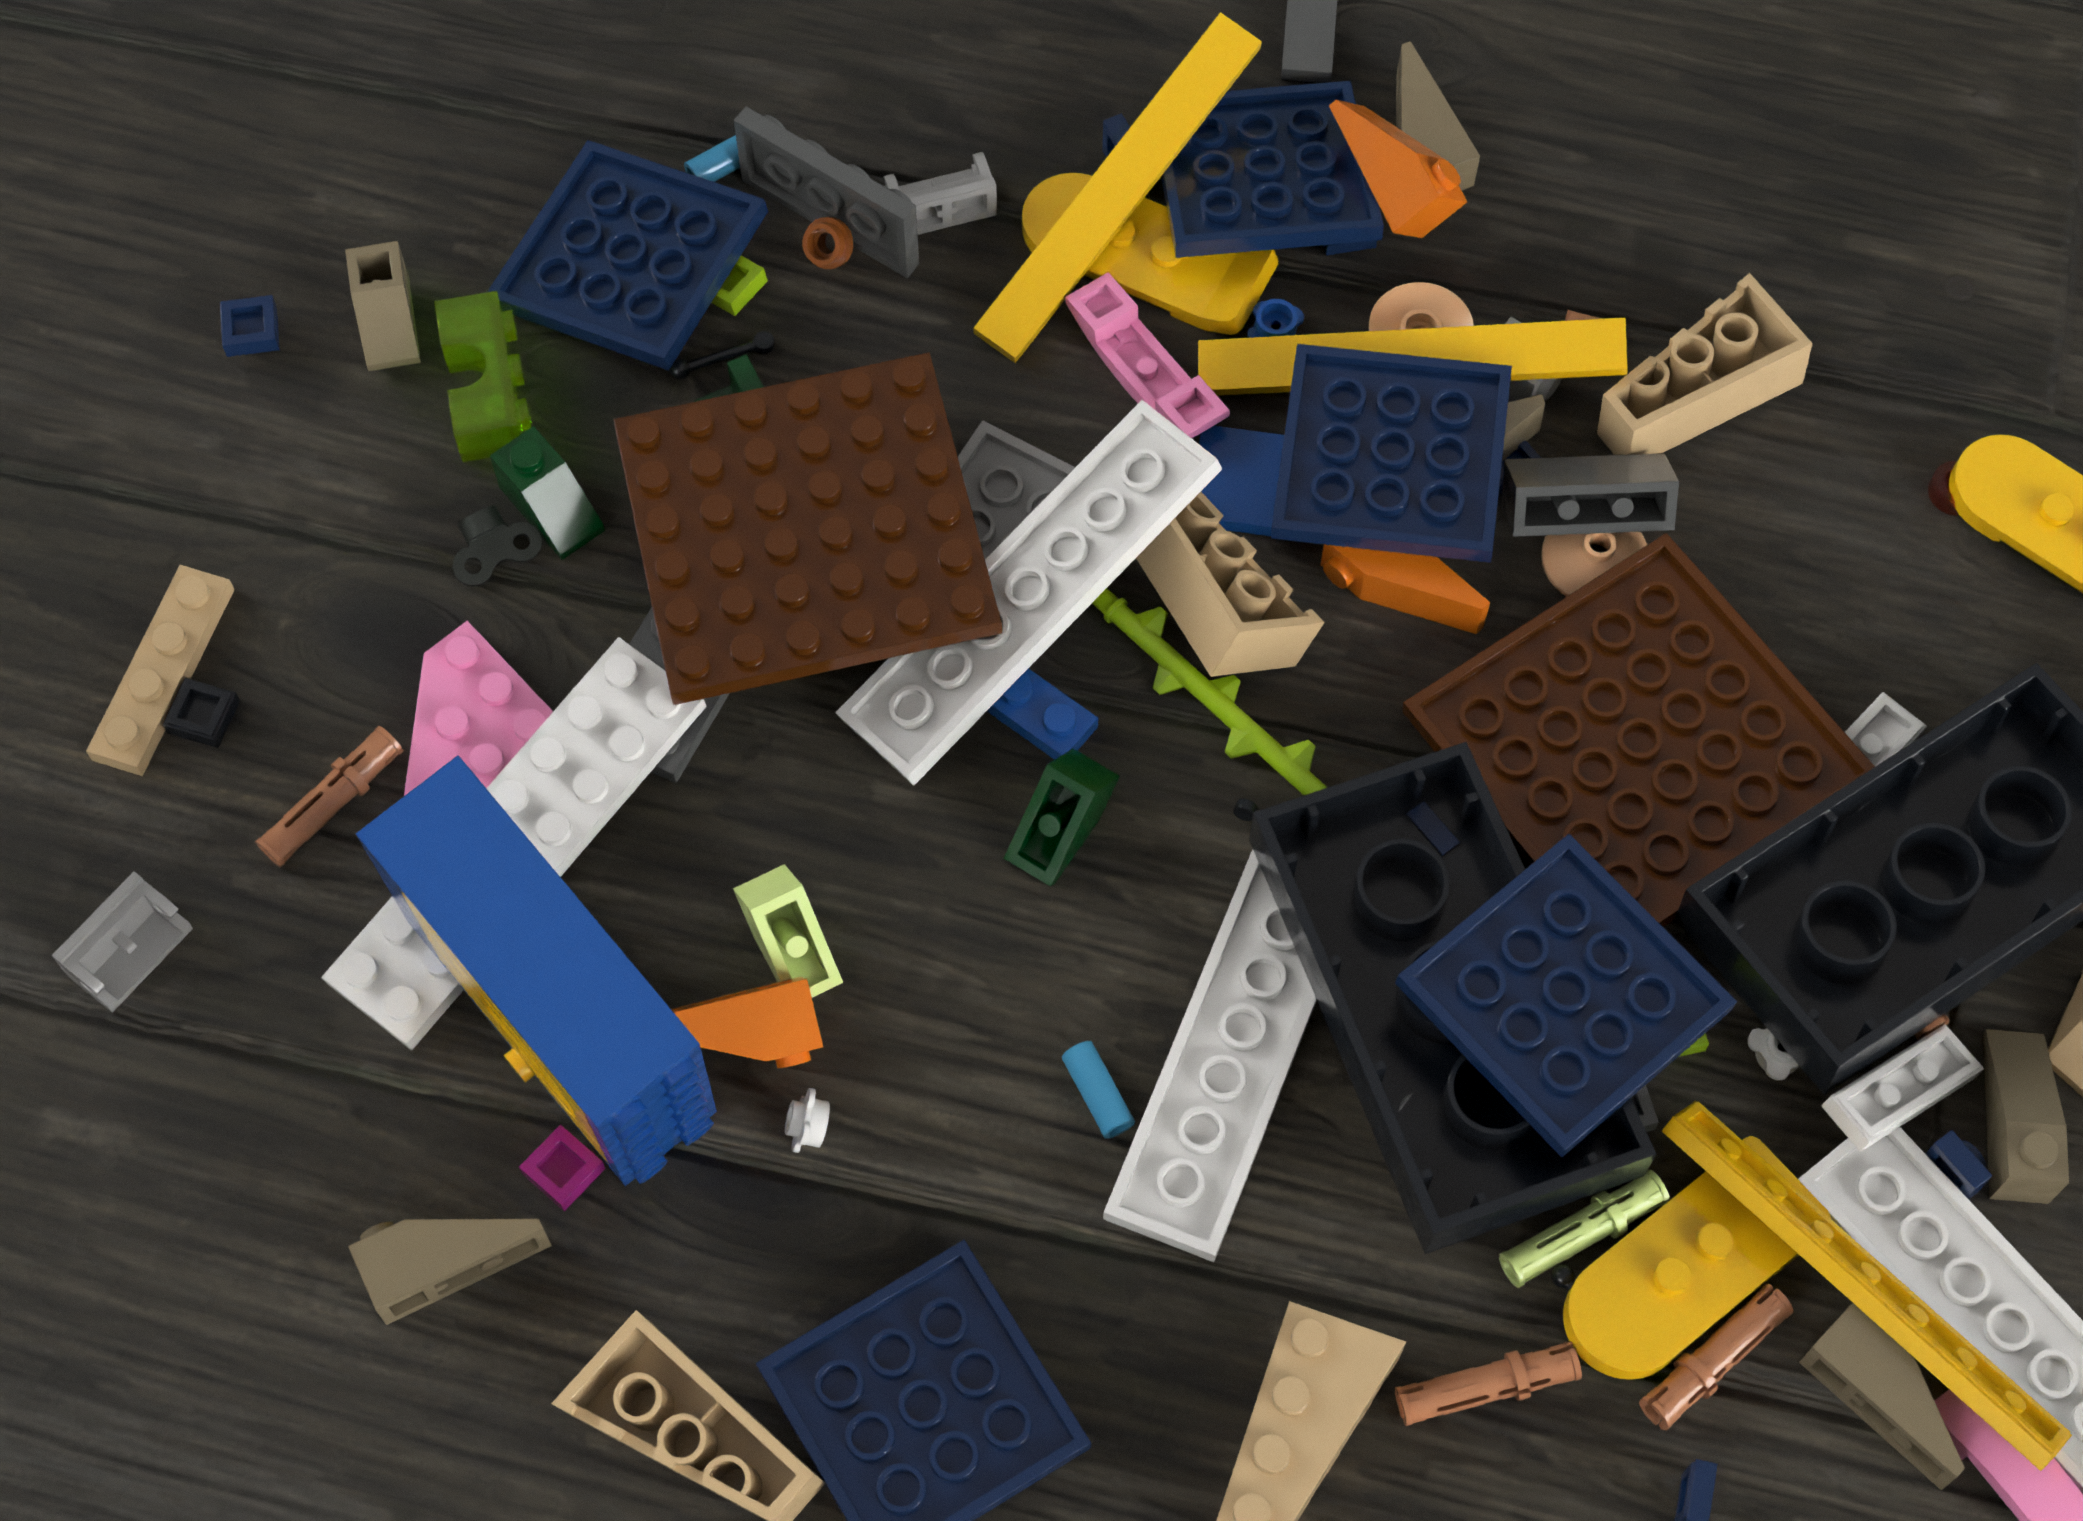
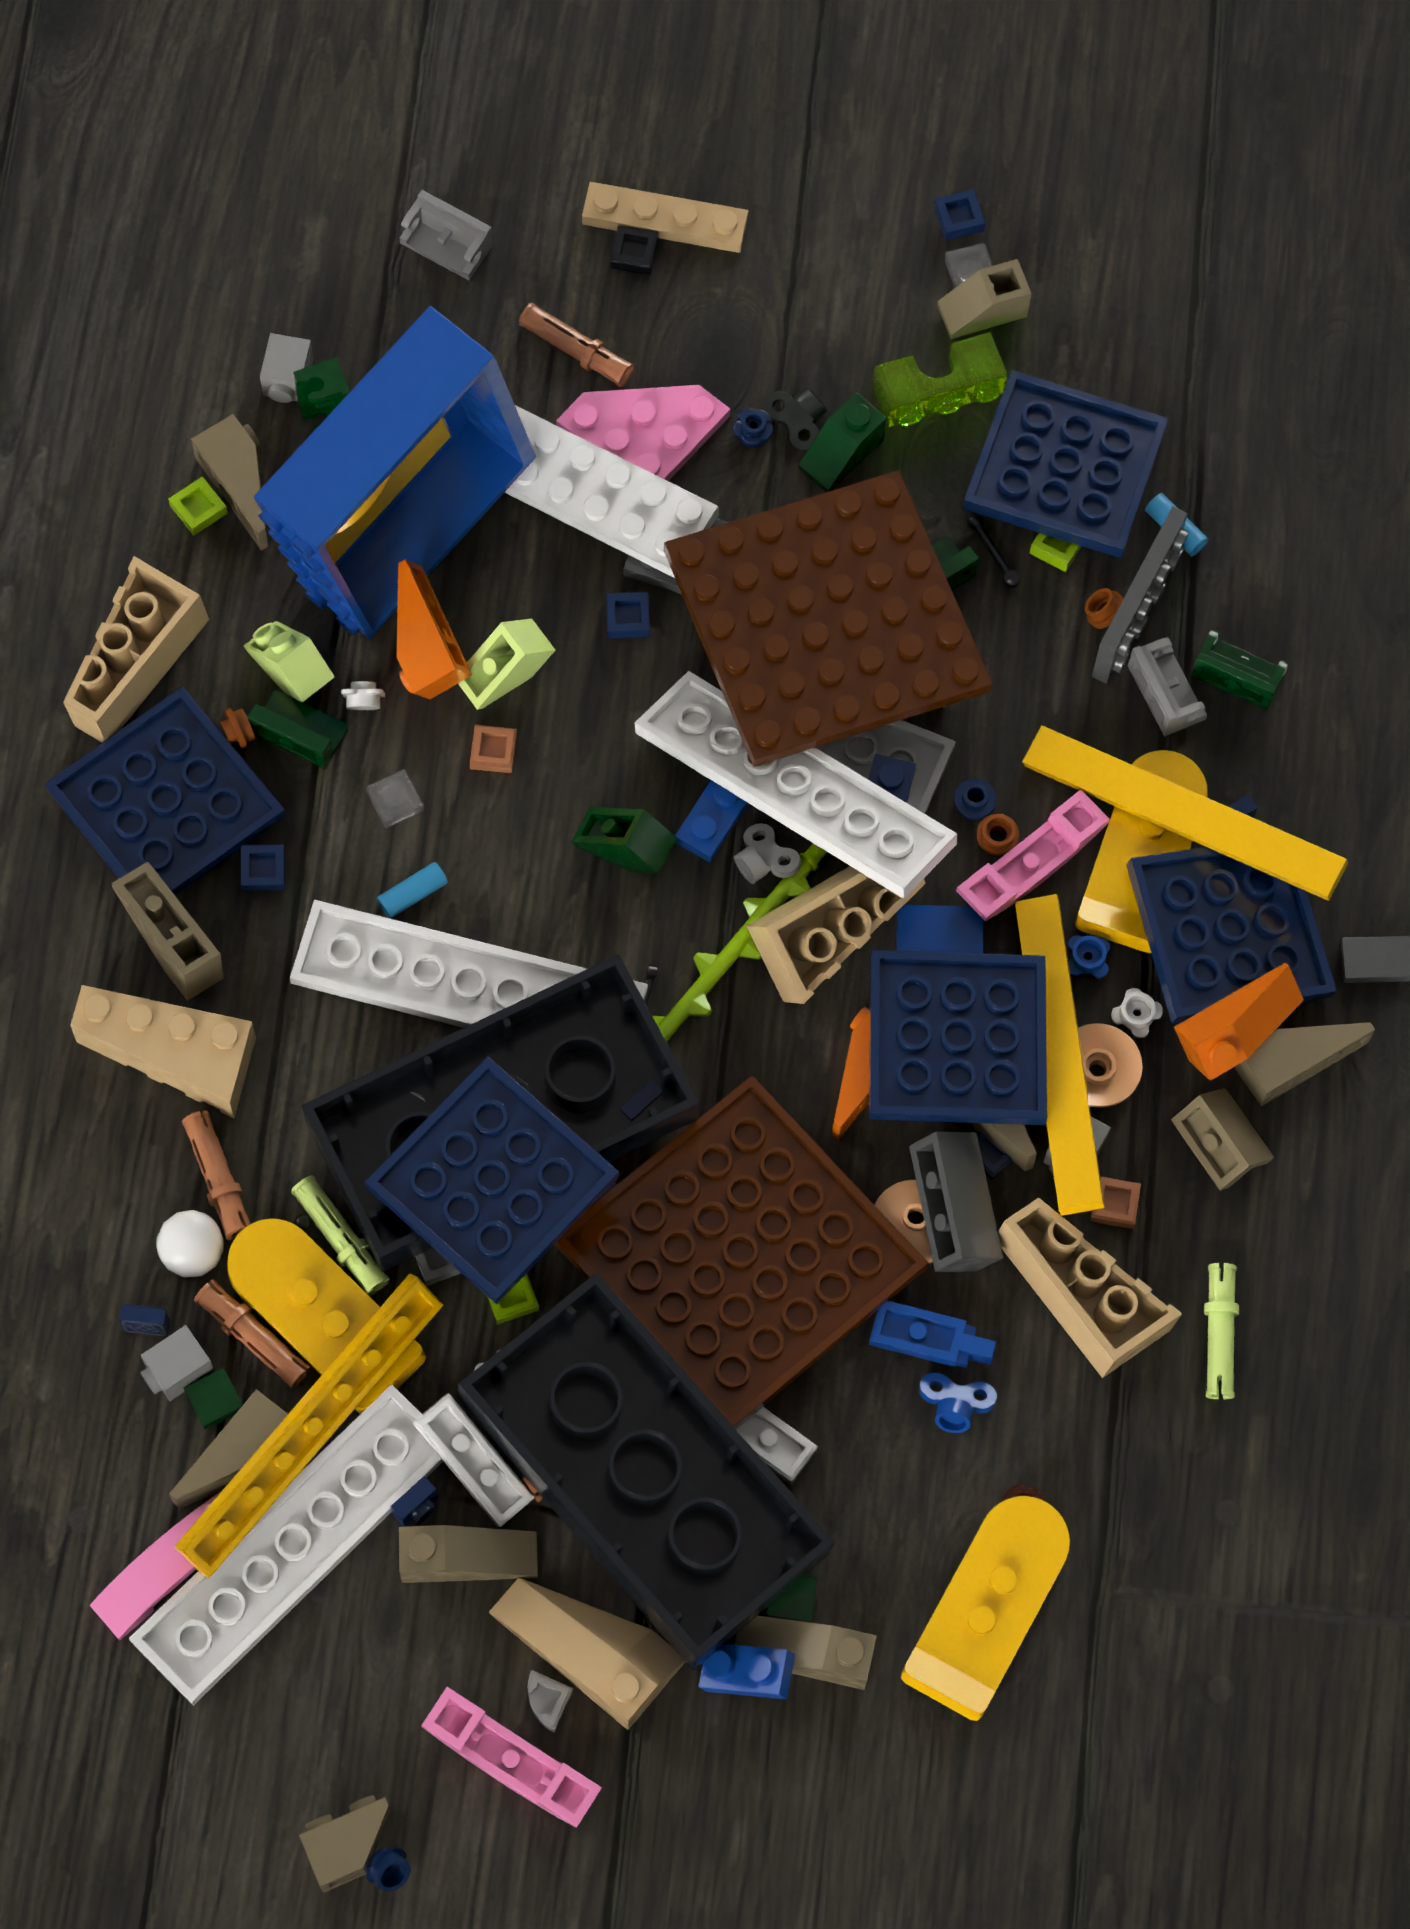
camera: 80 degrees right, 5 degrees up
none -> dark tan slope [112,862,224,1001]
none -> light grey brick [140,1325,215,1402]
none -> white hair [156,1210,224,1278]
none -> lime plate [168,476,228,536]
none -> dark green tile [184,1367,243,1430]
none -> dark orange plate [220,708,255,750]
none -> dark blue plate [241,844,285,892]
none -> yellowish green slope [244,621,335,702]
none -> dark green panel [248,690,348,770]
none -> light grey brick [260,333,313,403]
none -> dark green hinge [293,357,350,432]
none -> clear plate [366,769,424,828]
none -> nougat tile [470,725,517,774]
none -> dark blue plate [606,592,650,639]
none -> dark blue plate [733,408,774,448]
none -> light grey piece [734,823,801,884]
none -> dark blue plate [868,754,917,803]
none -> blue hinge [869,1301,996,1368]
none -> blue piece [919,1373,997,1433]
none -> clear plate [945,243,993,288]
none -> dark blue plate [953,779,996,820]
none -> dark orange plate [976,814,1019,856]
none -> white plate [1111,988,1163,1038]
none -> dark tan panel [1171,1088,1274,1190]
none -> dark green hinge [1191,629,1289,710]
none -> yellowish green pin [1204,1263,1239,1400]

